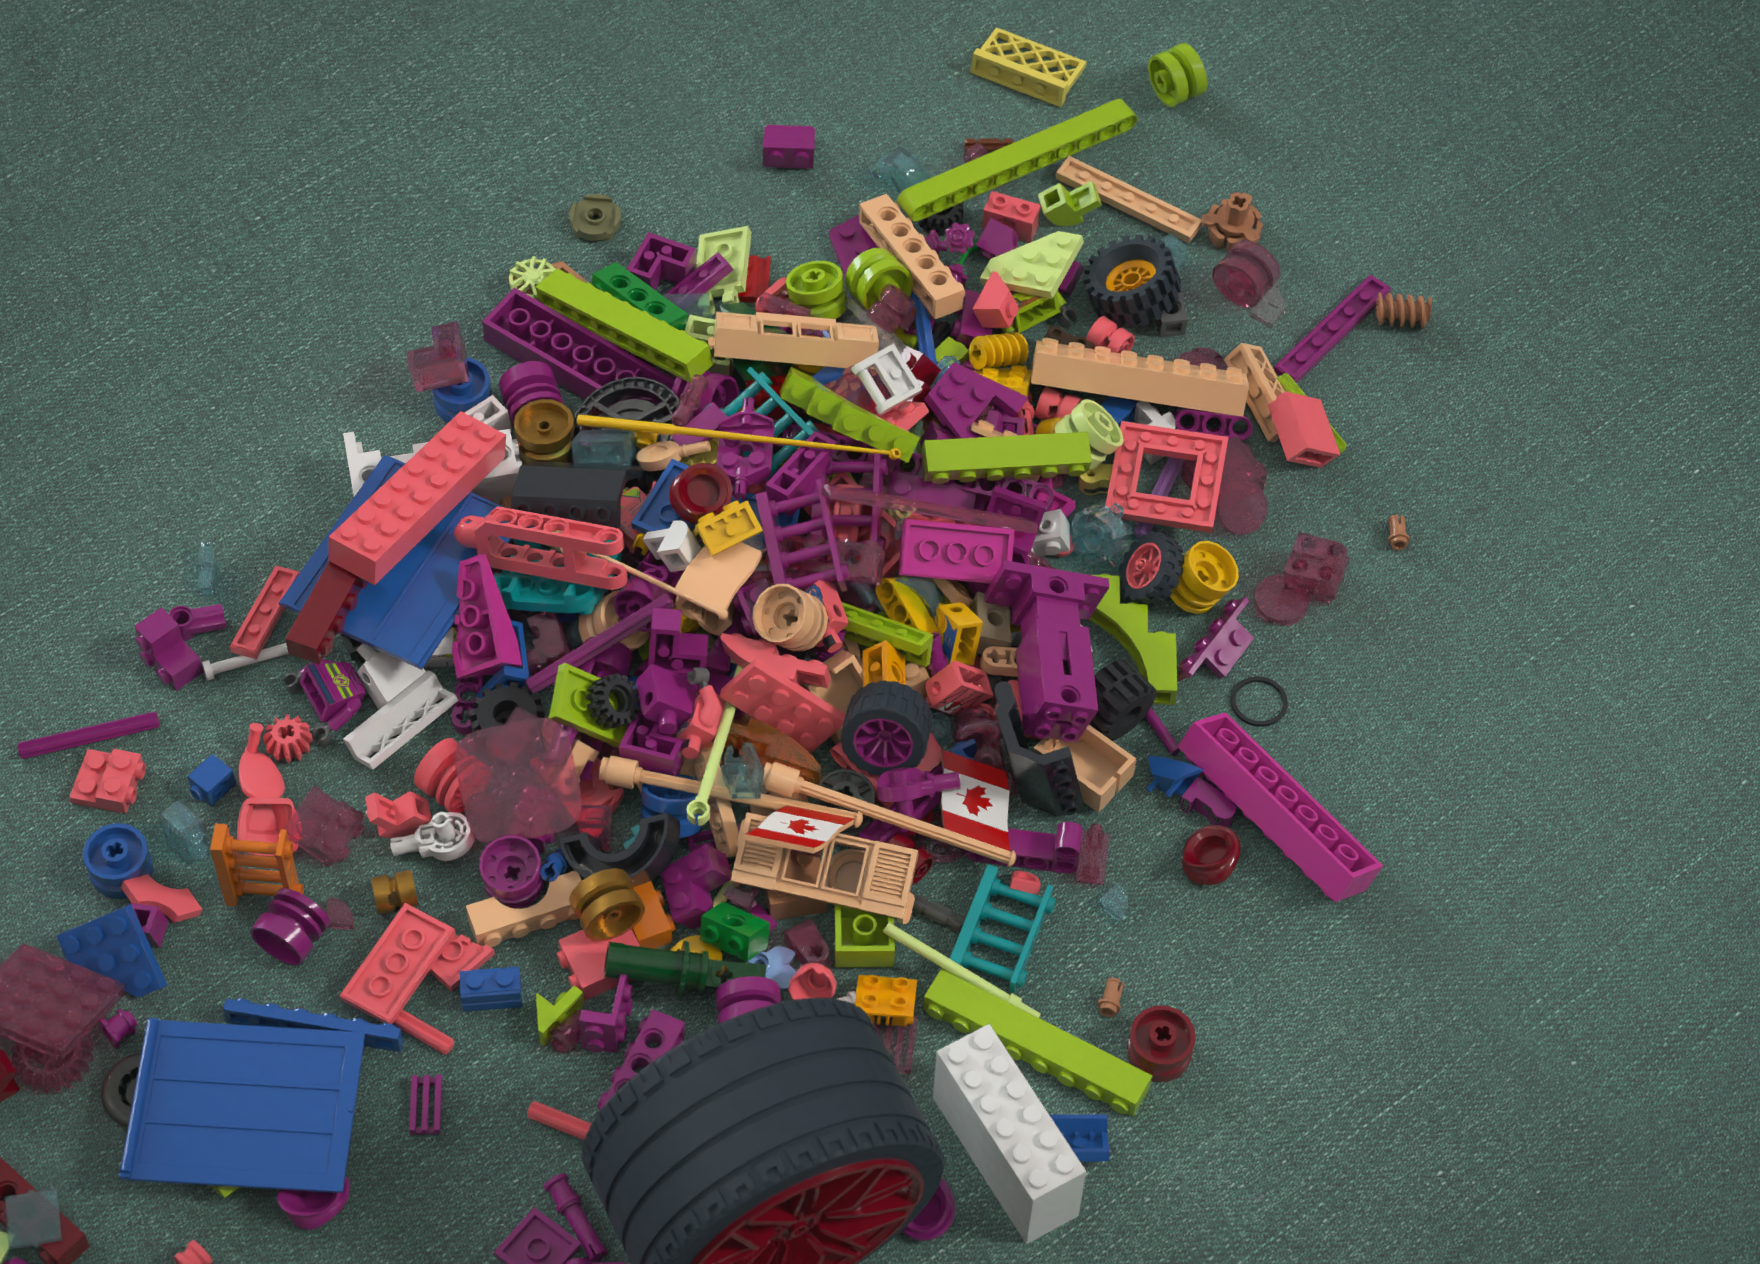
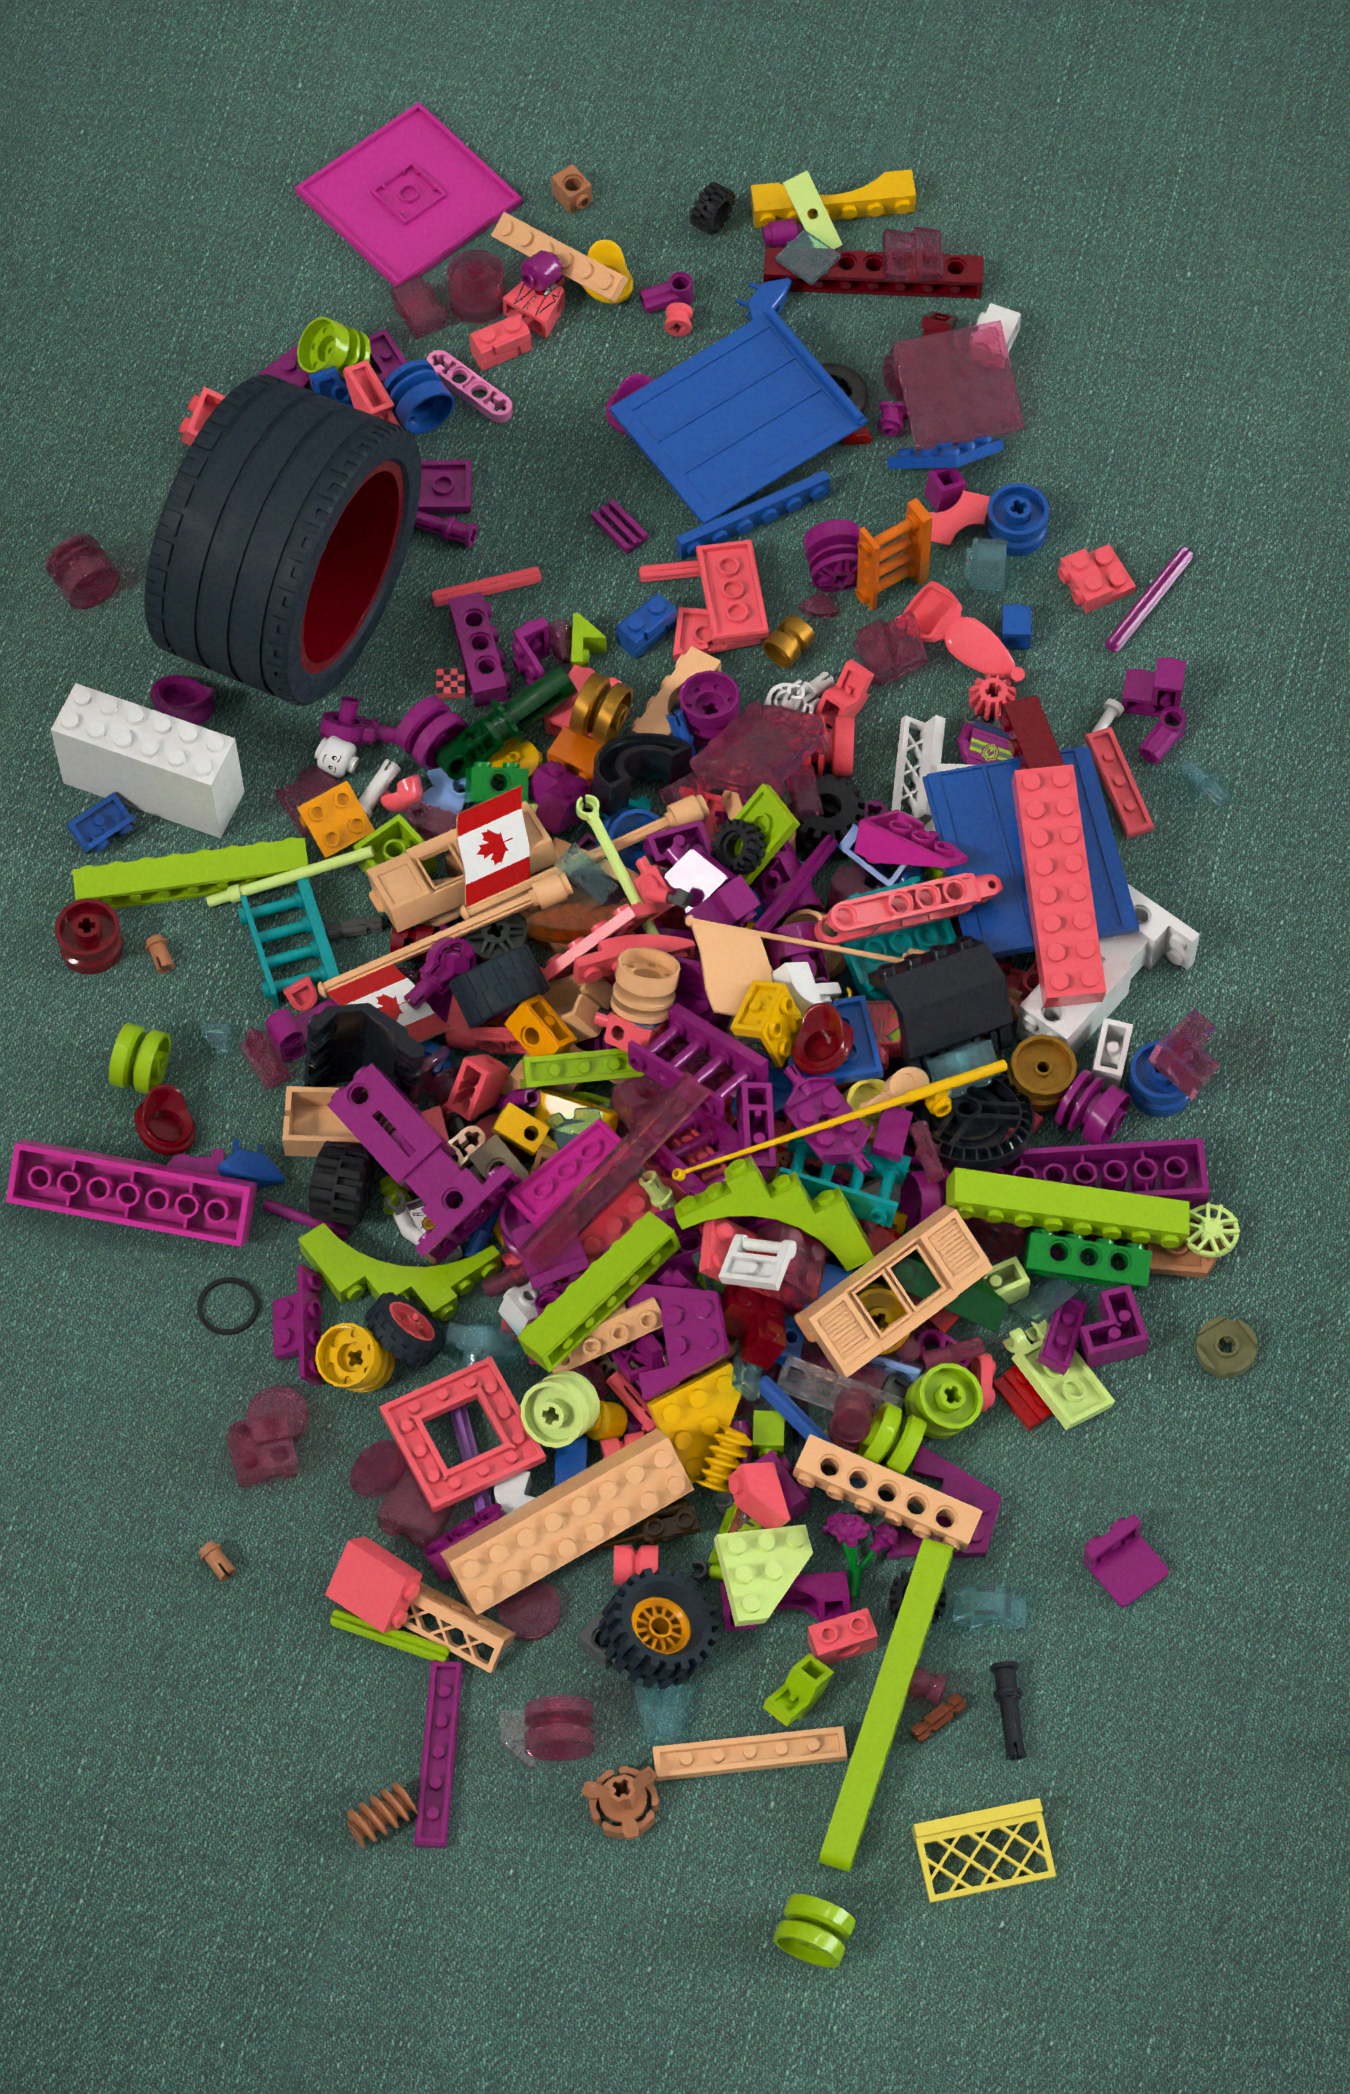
camera: 145 degrees right, 5 degrees up
none -> lime wheel [109,1023,171,1095]
none -> blue piece [736,278,792,320]
none -> black pin [990,1661,1026,1761]

